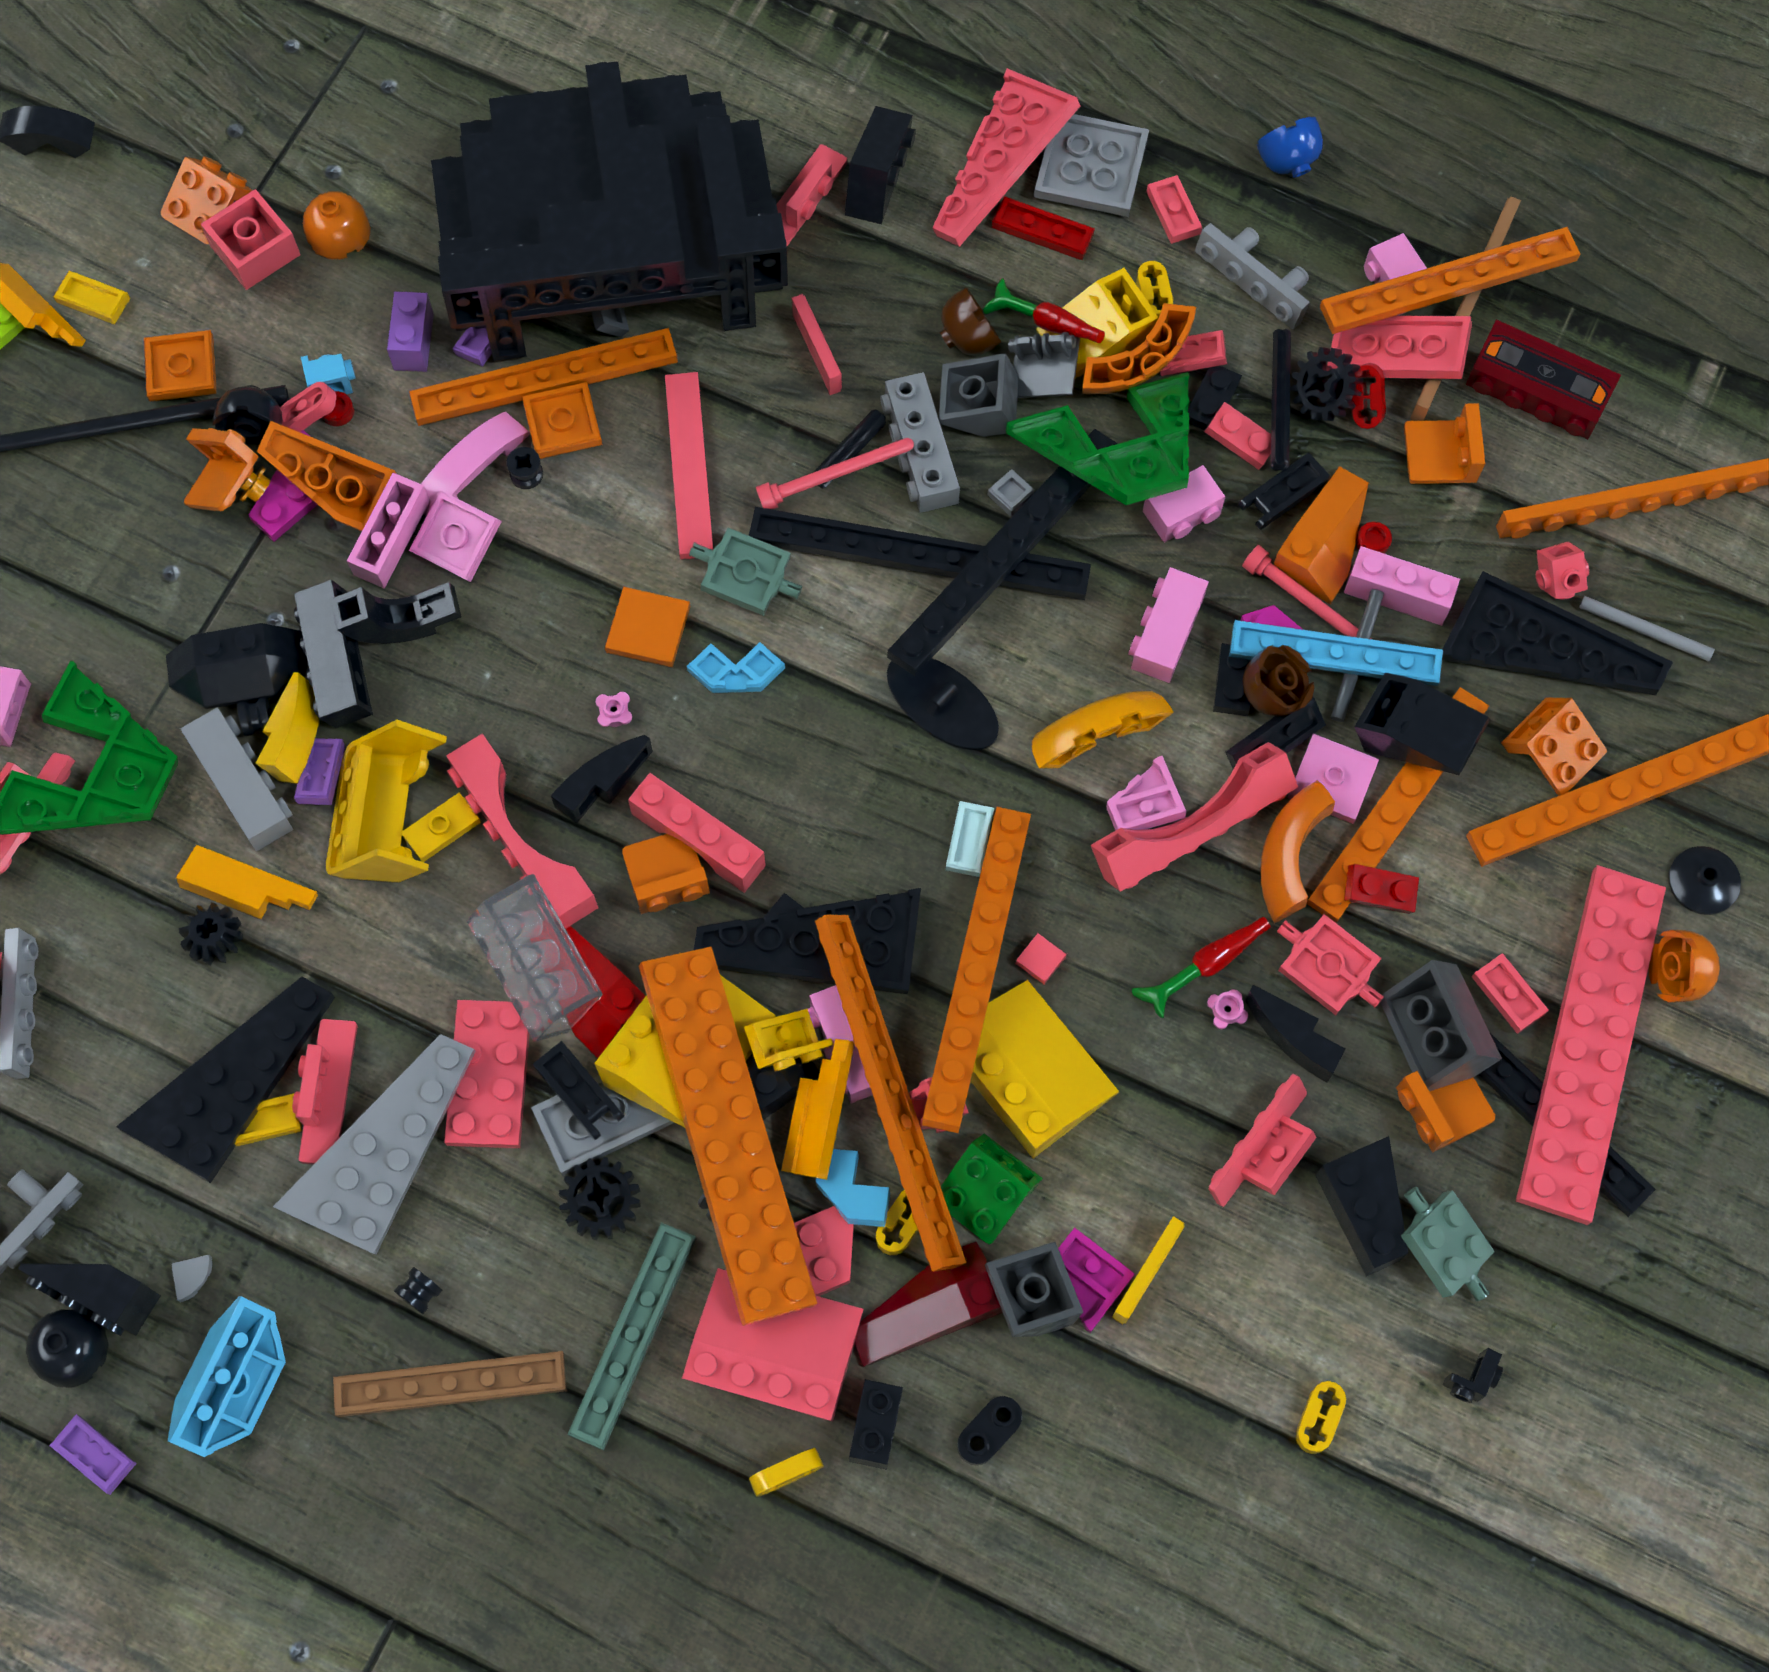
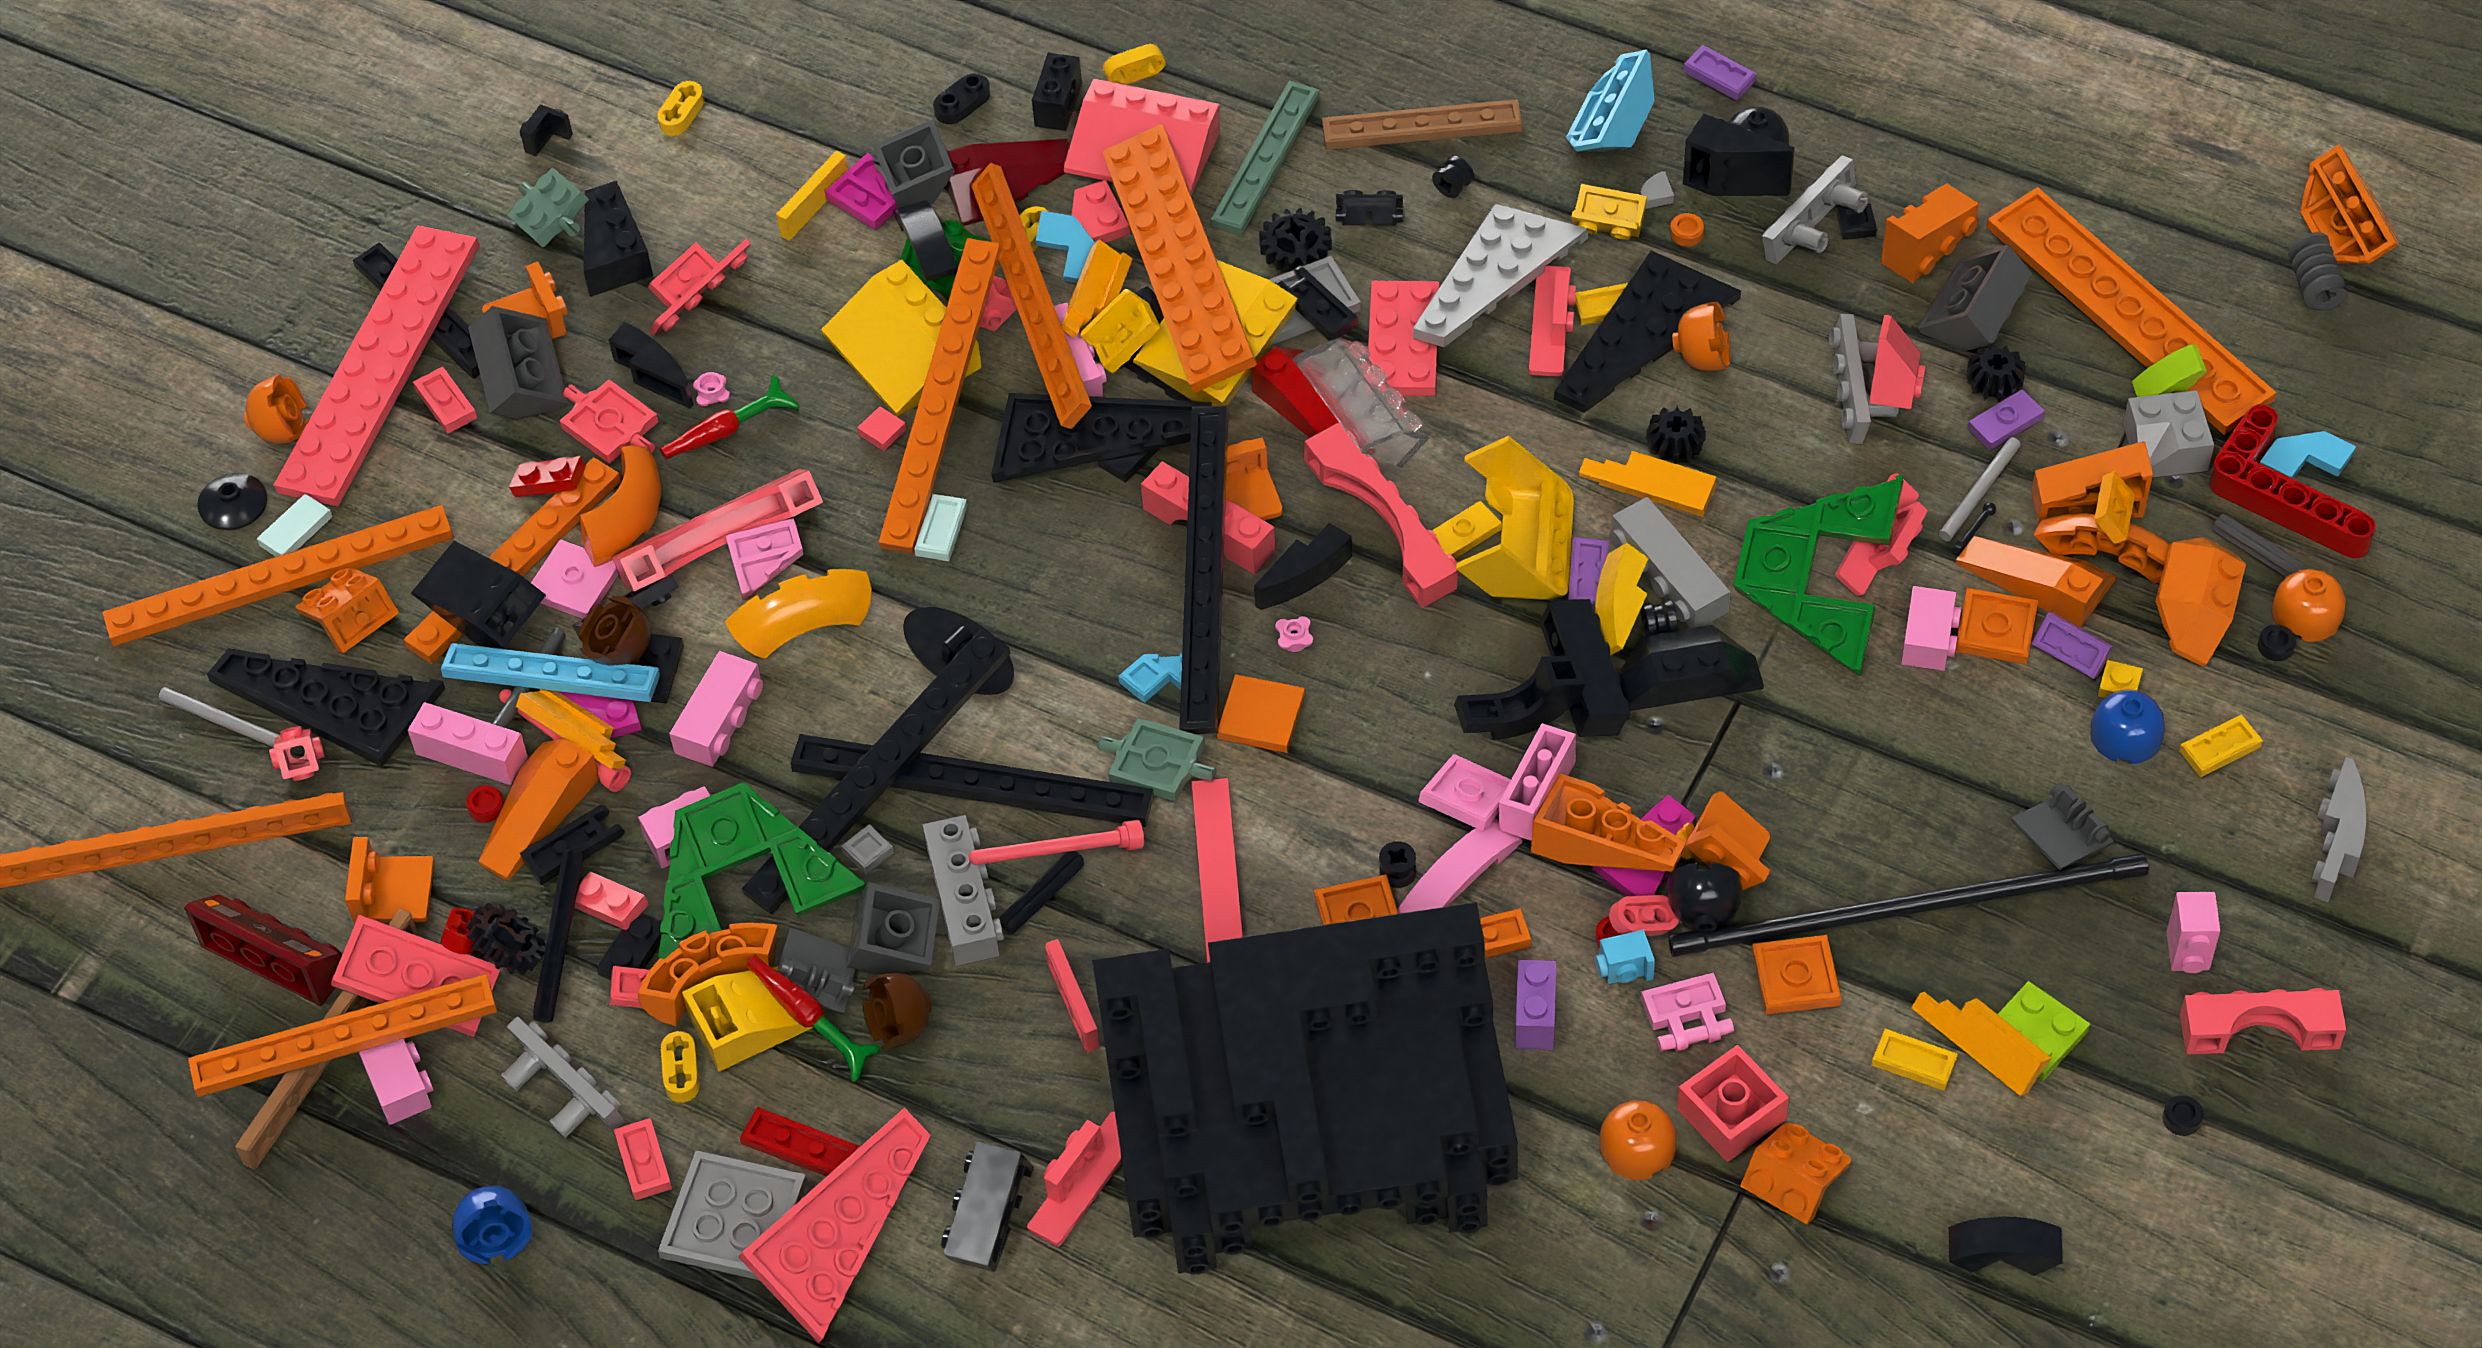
camera: 175 degrees left, 15 degrees down
none -> light aqua tile [257,494,332,557]
none -> light orange piece [515,689,626,769]
none -> black slope [893,200,958,282]
none -> black plate [1179,406,1229,734]
none -> black hinge [1336,190,1403,226]
none -> yellow bracket [1571,184,1648,240]
none -> bright pink plate [1641,973,1734,1052]
none -> orange tile [1670,213,1704,246]
none -> orange cylinder [1672,302,1730,372]

